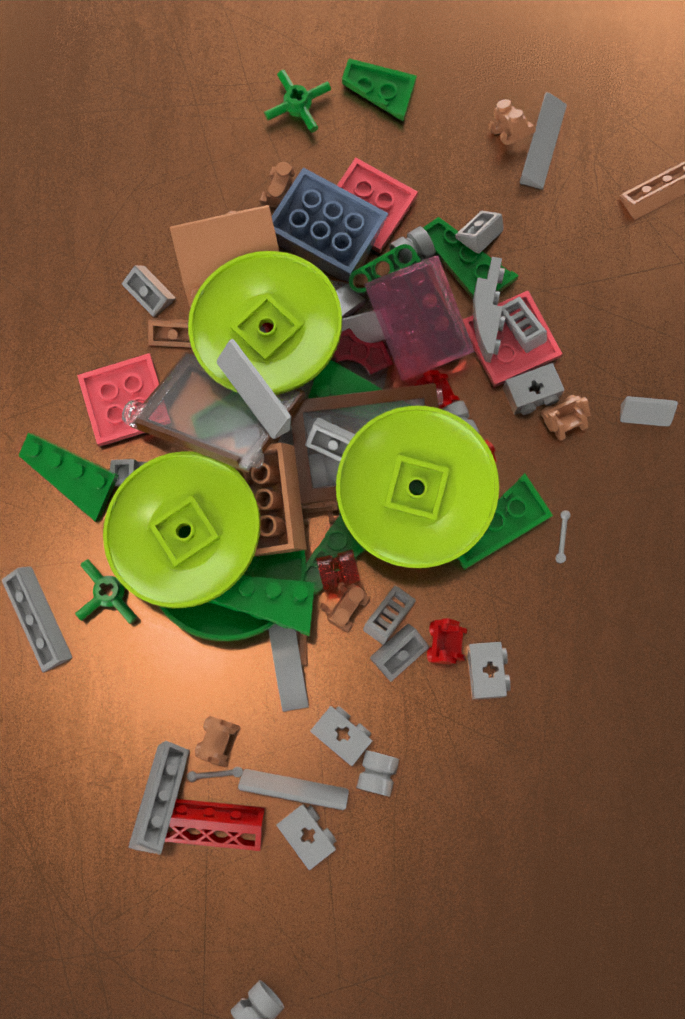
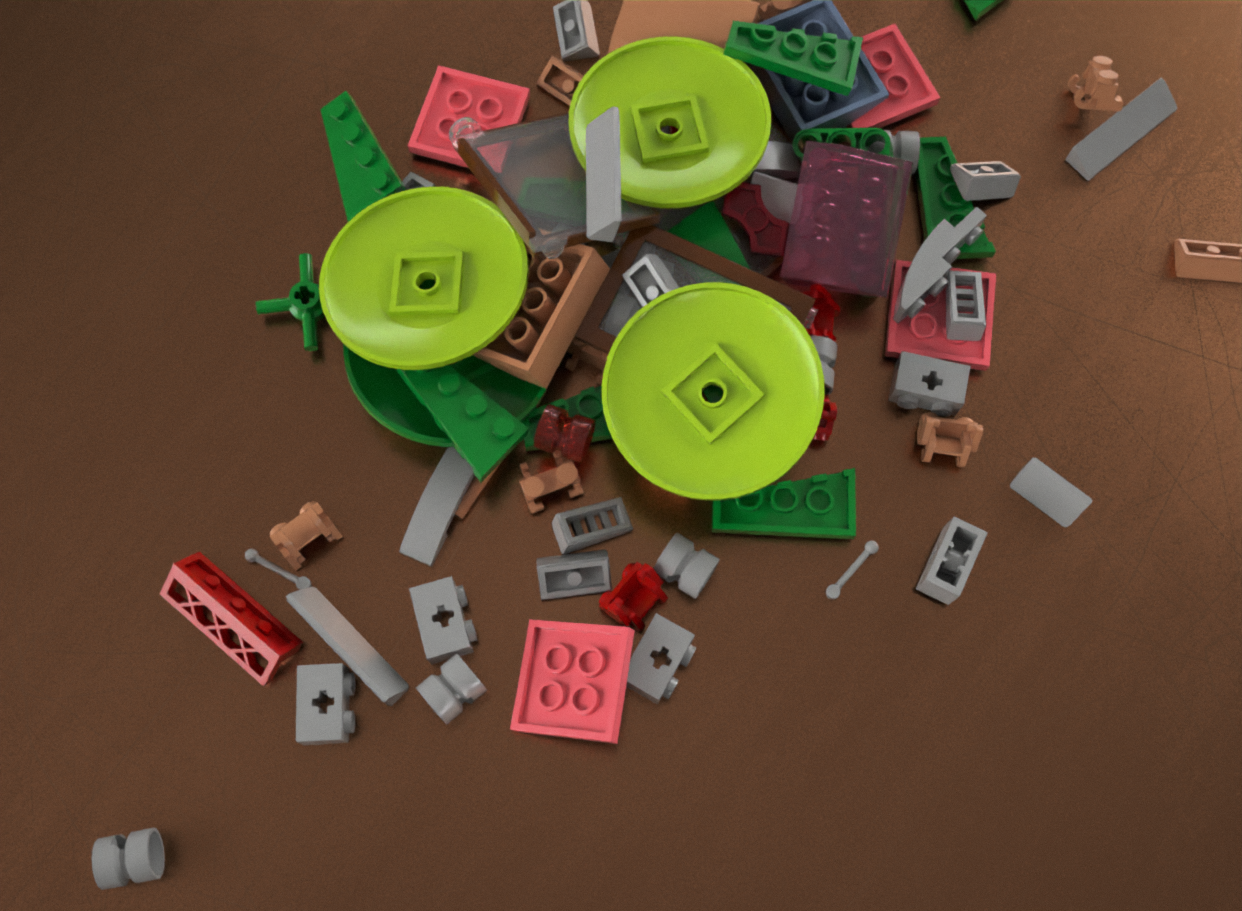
camera: 30 degrees right, 5 degrees down
light grey slope [2,566,72,672] -> none
light grey slope [129,741,189,854] -> none
none -> coral plate [510,619,635,744]
none -> light grey wheel [653,532,720,599]
none -> green wing [723,21,863,96]
none -> light grey brick [916,516,988,605]

